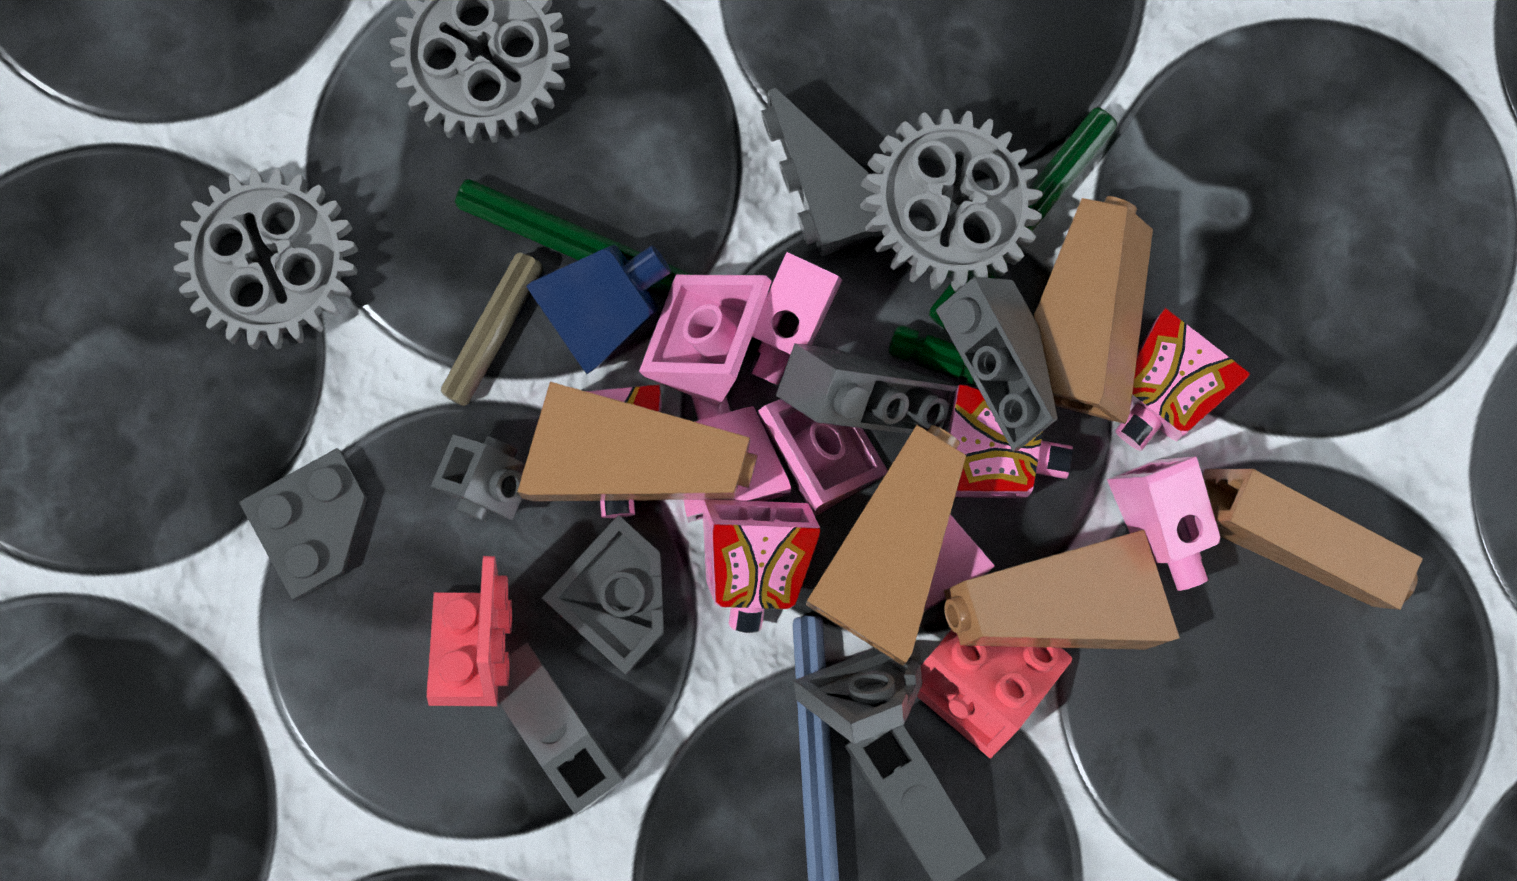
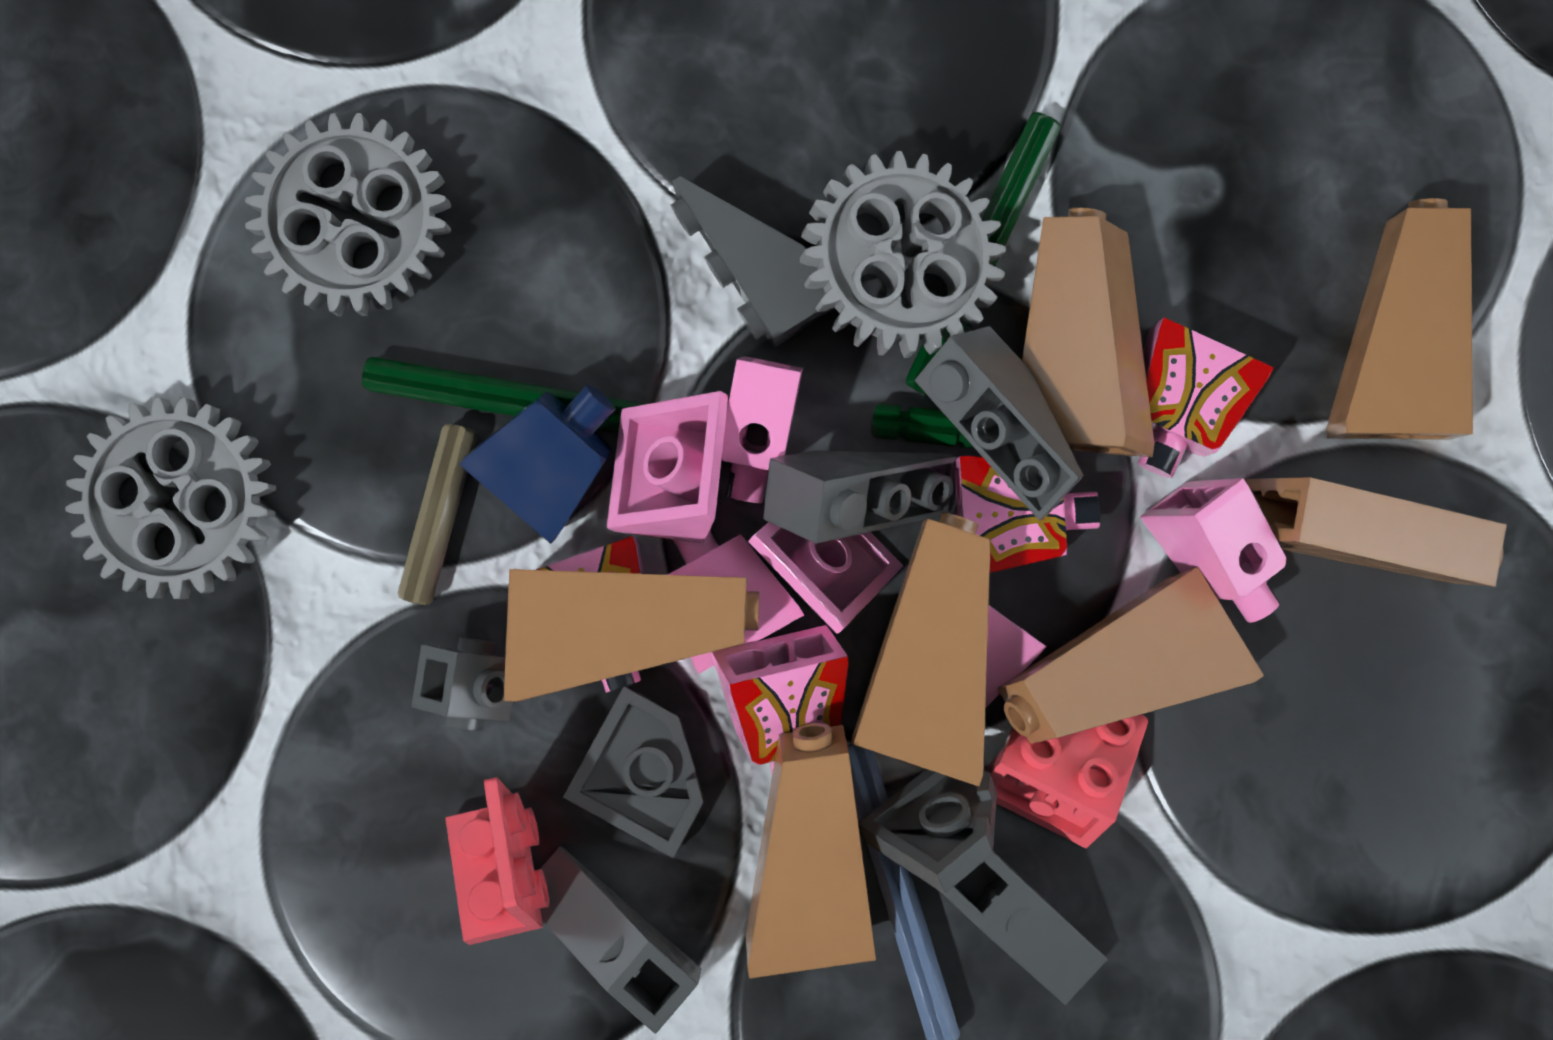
camera: 10 degrees left, 5 degrees up
dark grey plate [239,447,367,601] -> none
none -> medium nougat slope [746,723,876,979]
none -> medium nougat slope [1327,198,1473,440]

